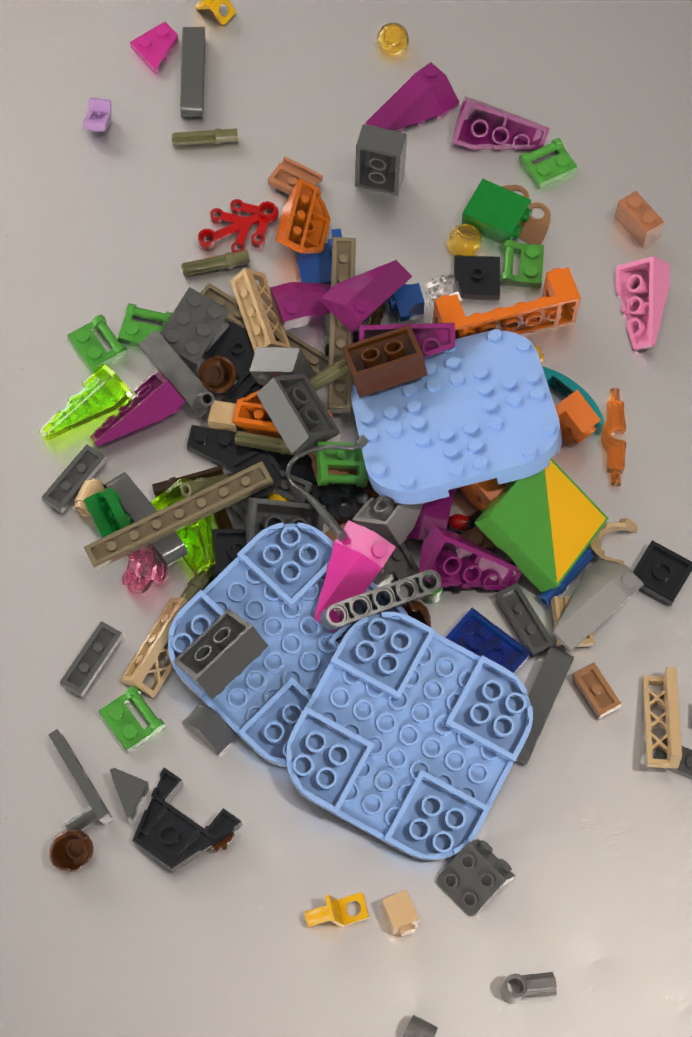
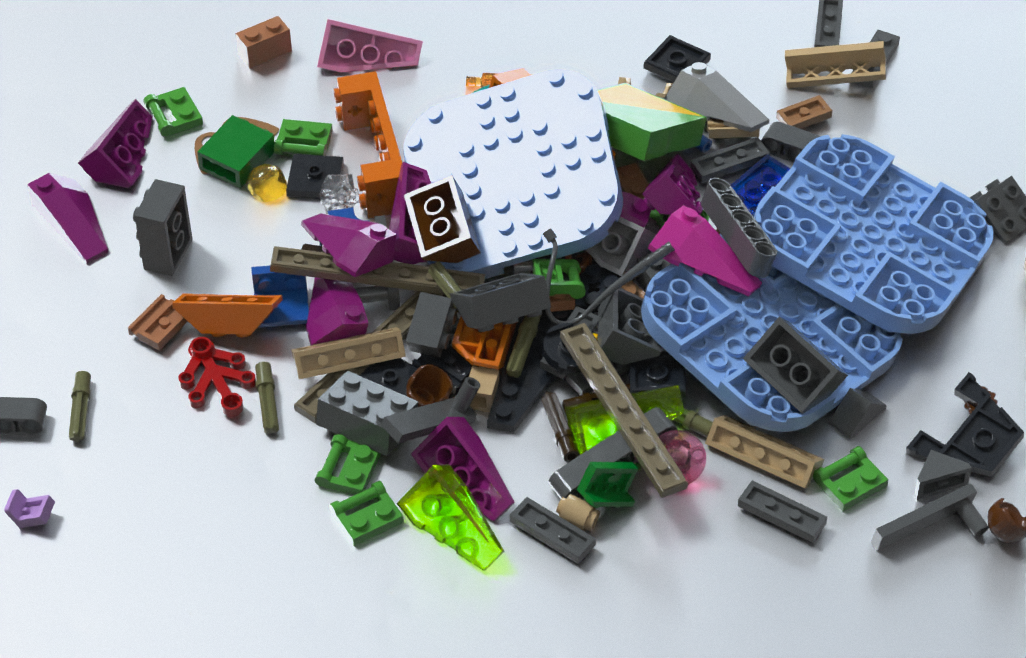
camera: 85 degrees left, 15 degrees down
olive axle [181,472,233,497] -> none

